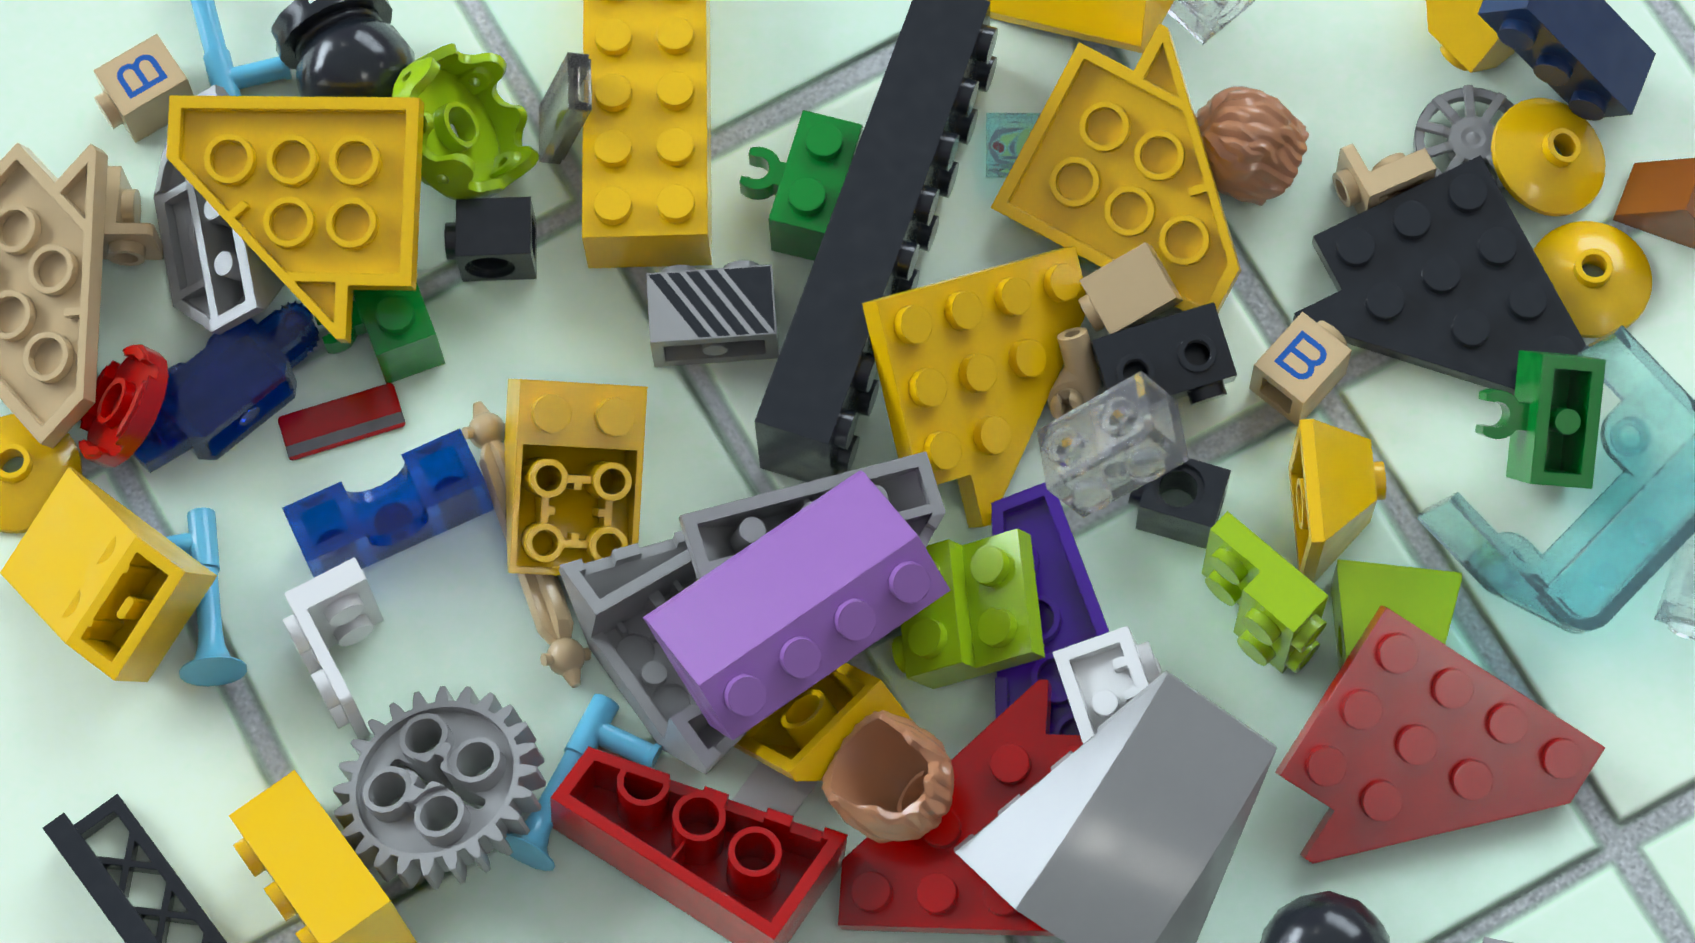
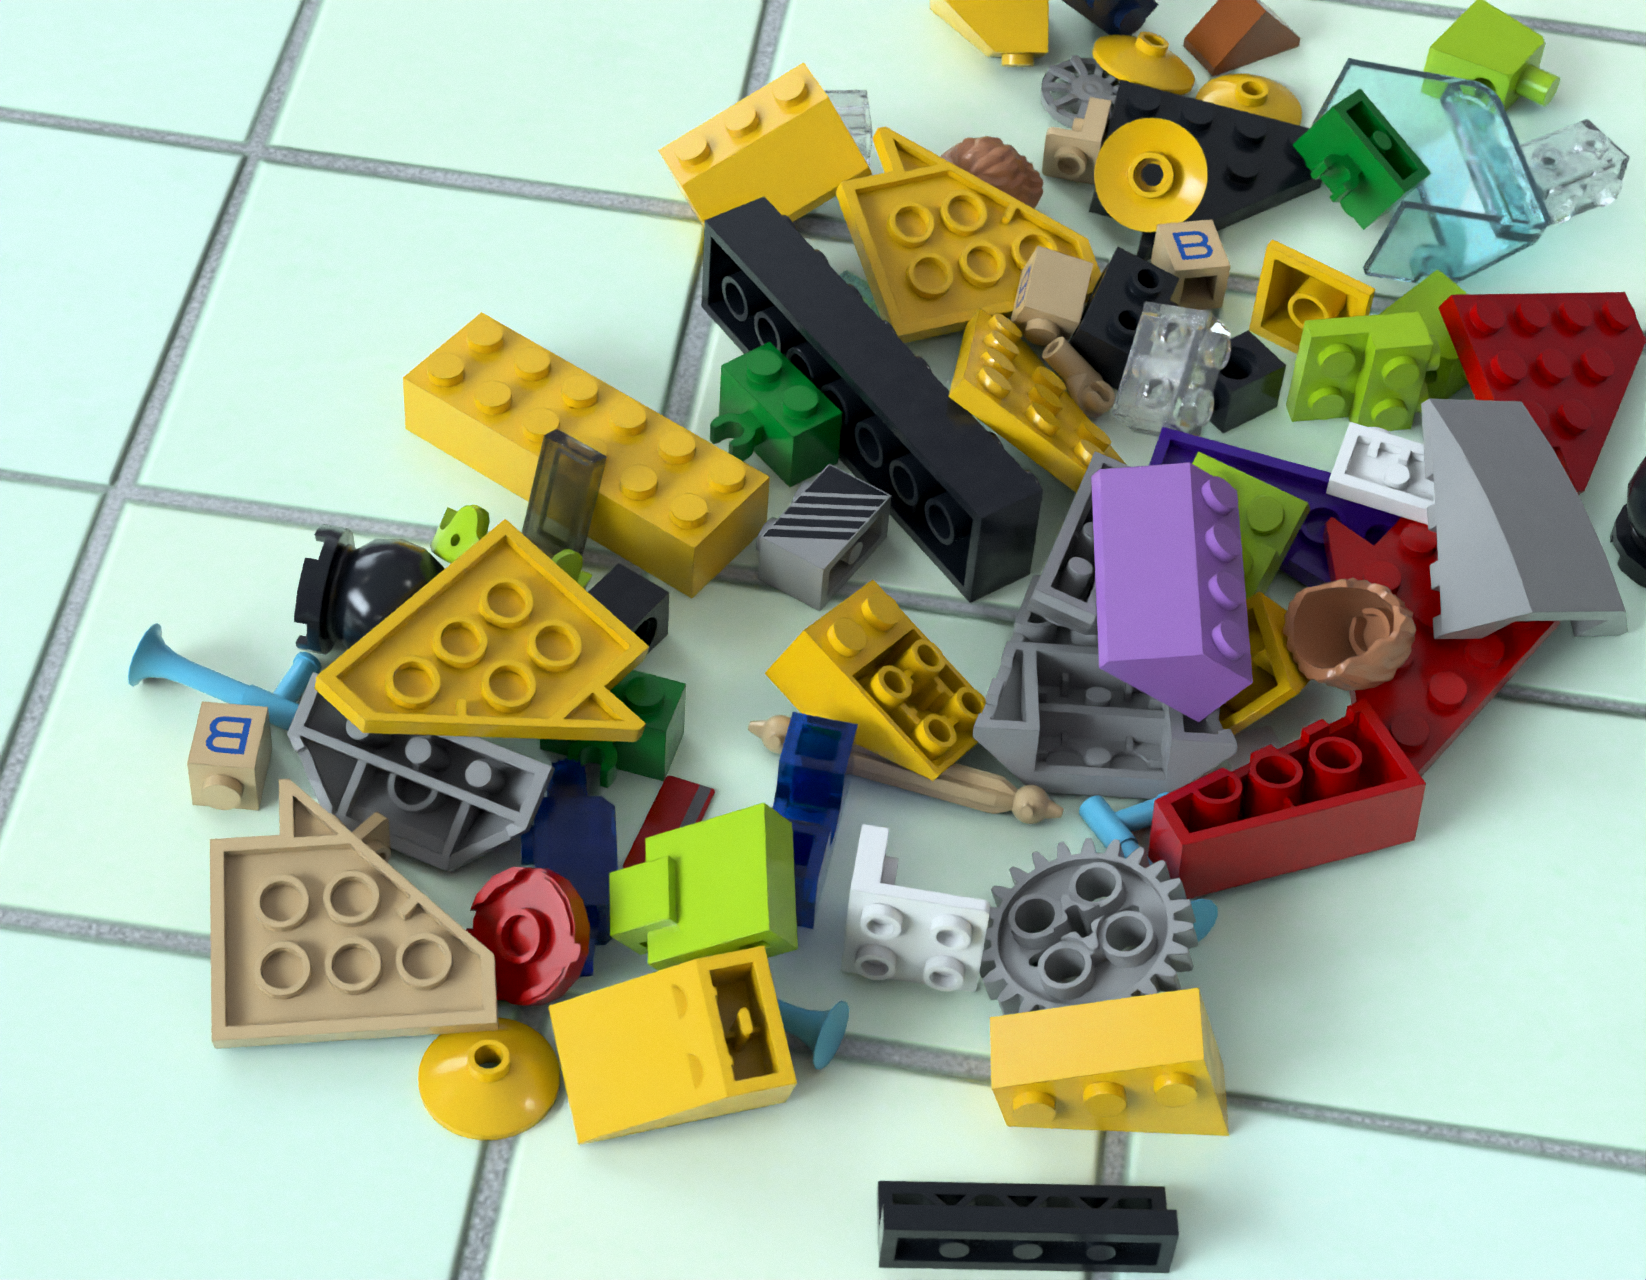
camera: 60 degrees left, 20 degrees down
none -> lime piece [609,802,798,971]
none -> yellow dish [1094,118,1208,232]

